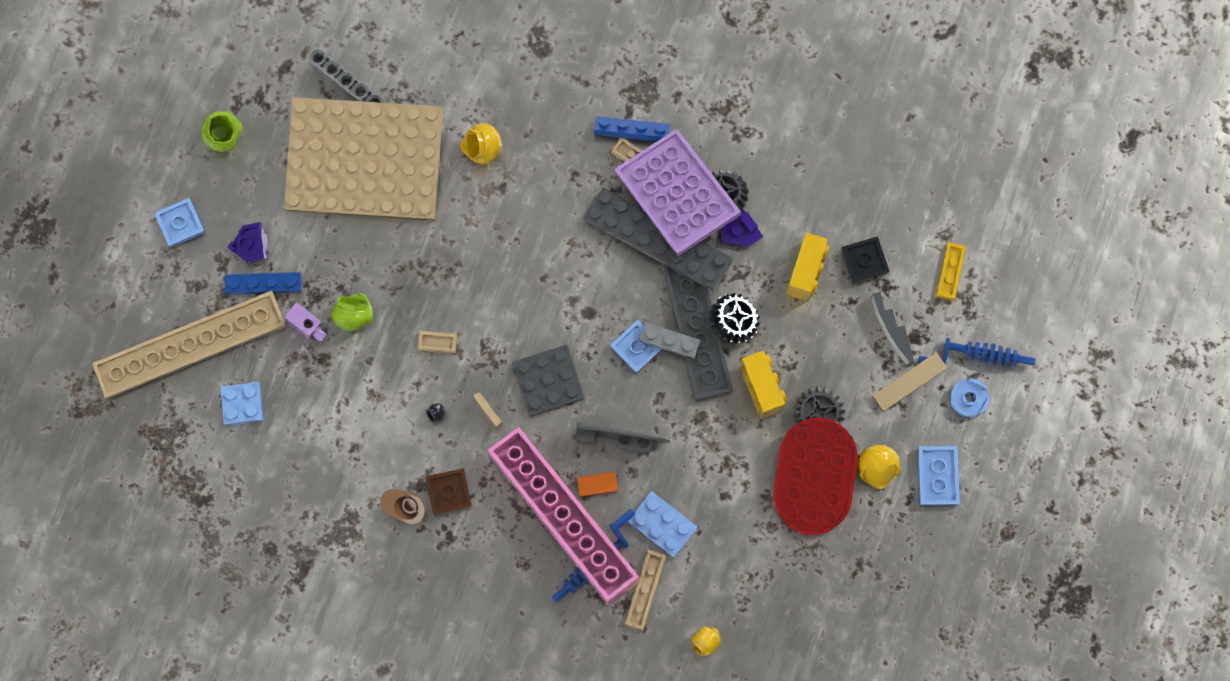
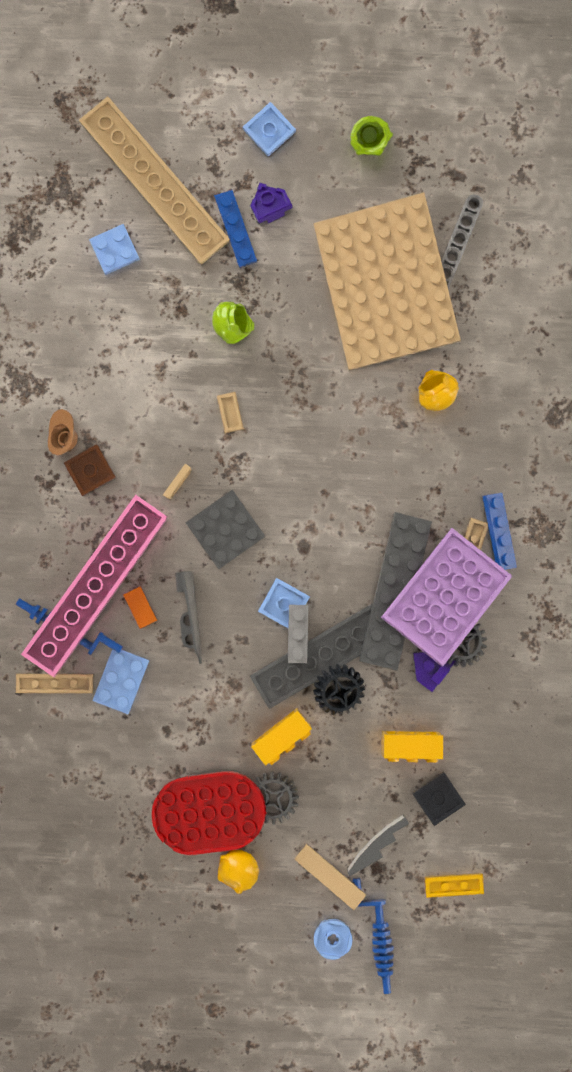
camera: 70 degrees right, 10 degrees up
lavender torso [285,302,328,342] -> none
black plate [426,403,446,423] -> none
yellow head [691,626,721,656] -> none
light blue plate [918,446,960,505] -> none

